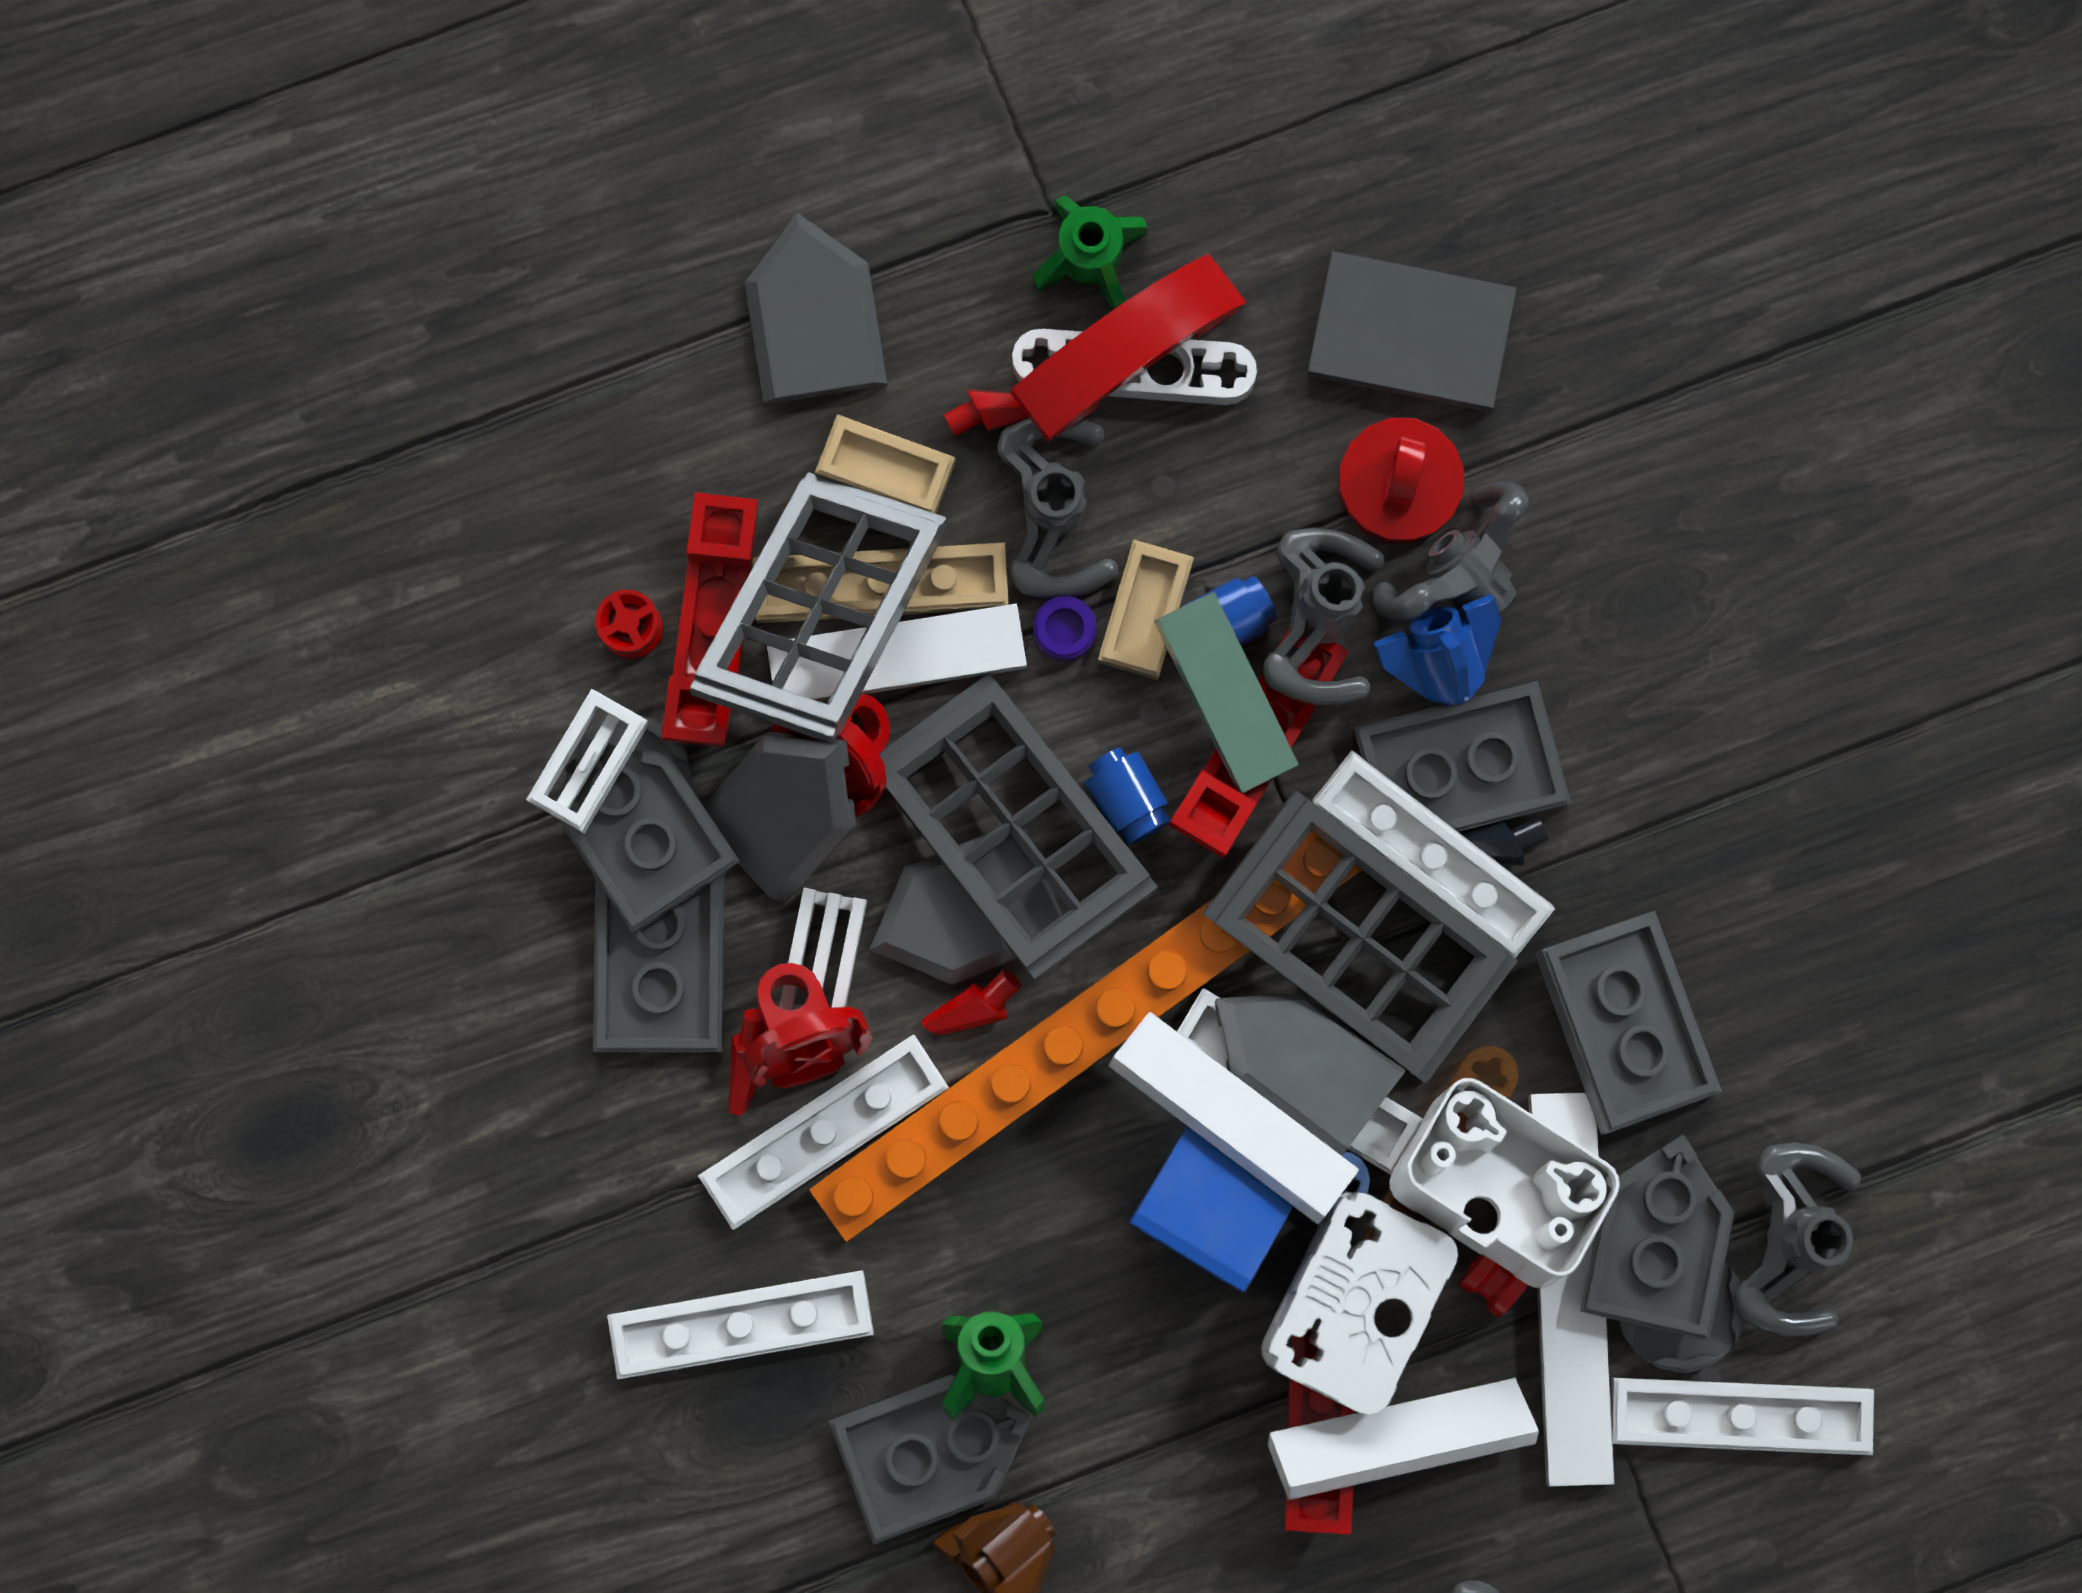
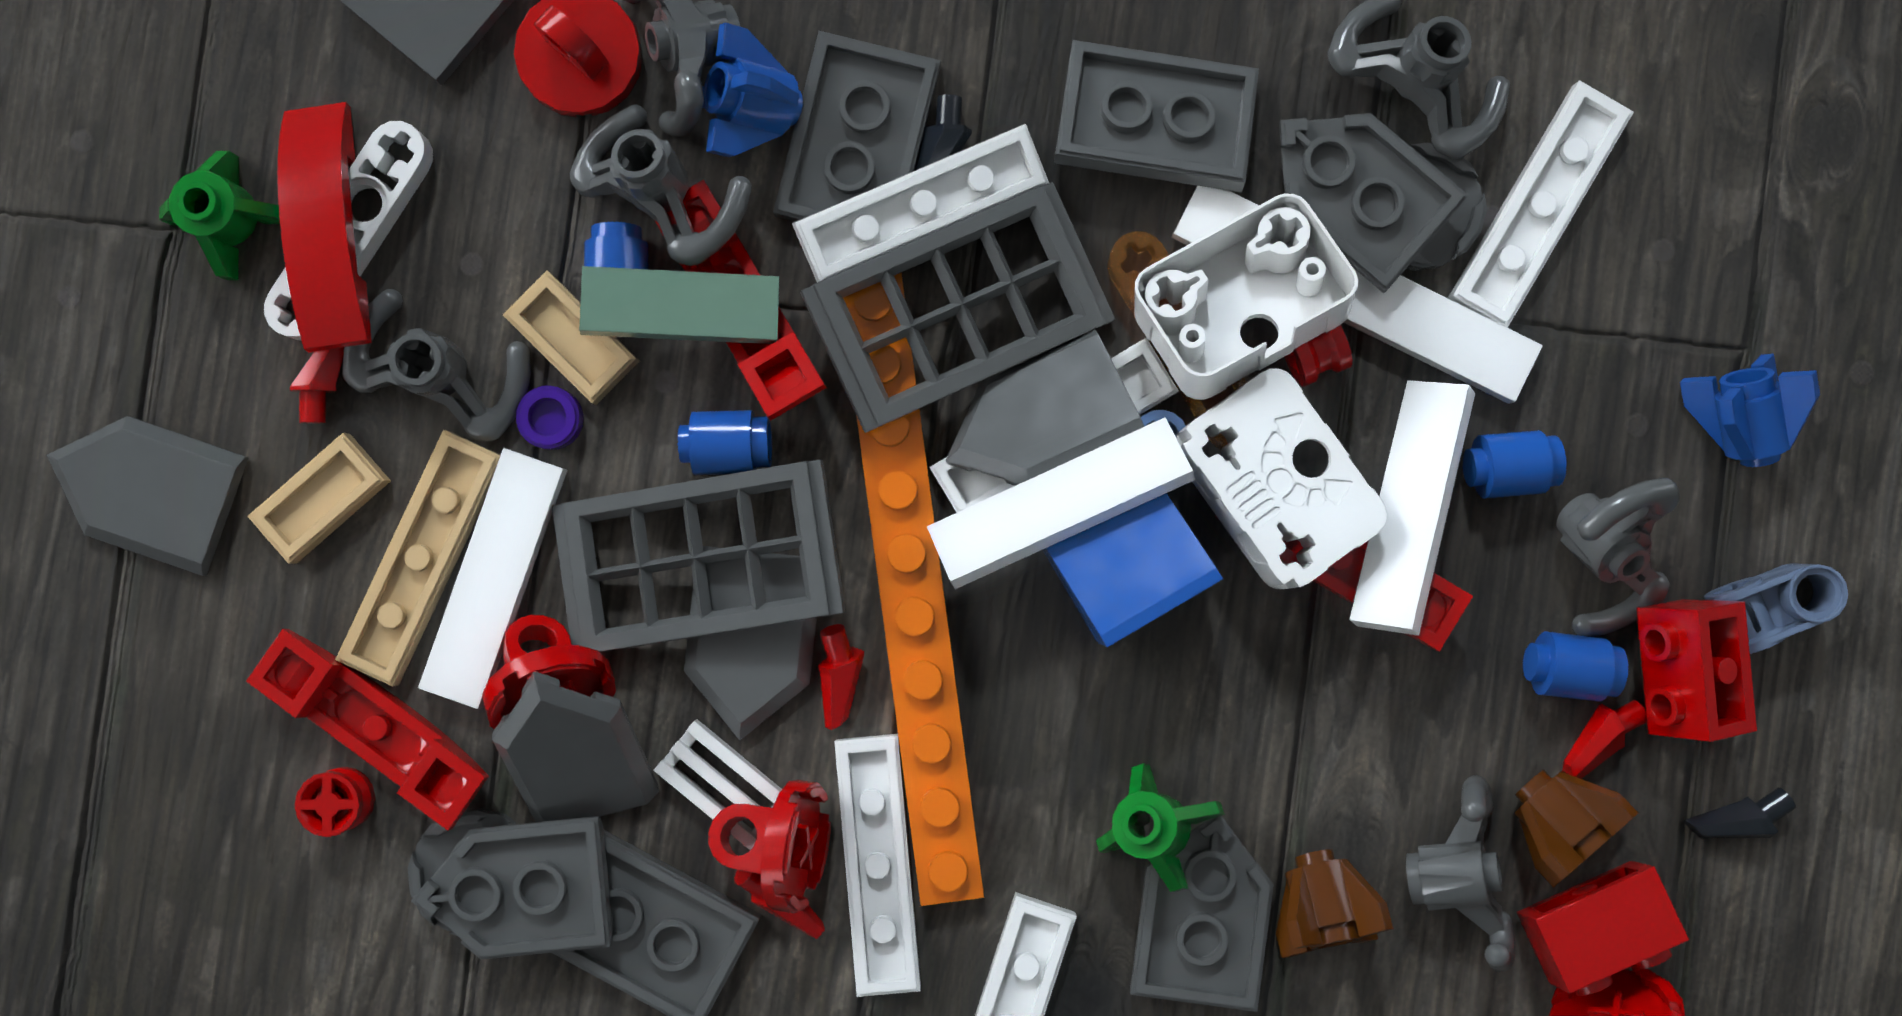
camera: 60 degrees left, 5 degrees up
white tile [526,689,649,834] -> none
dark grey piece [690,472,947,744] -> none
none -> blue brick [1462,430,1567,499]

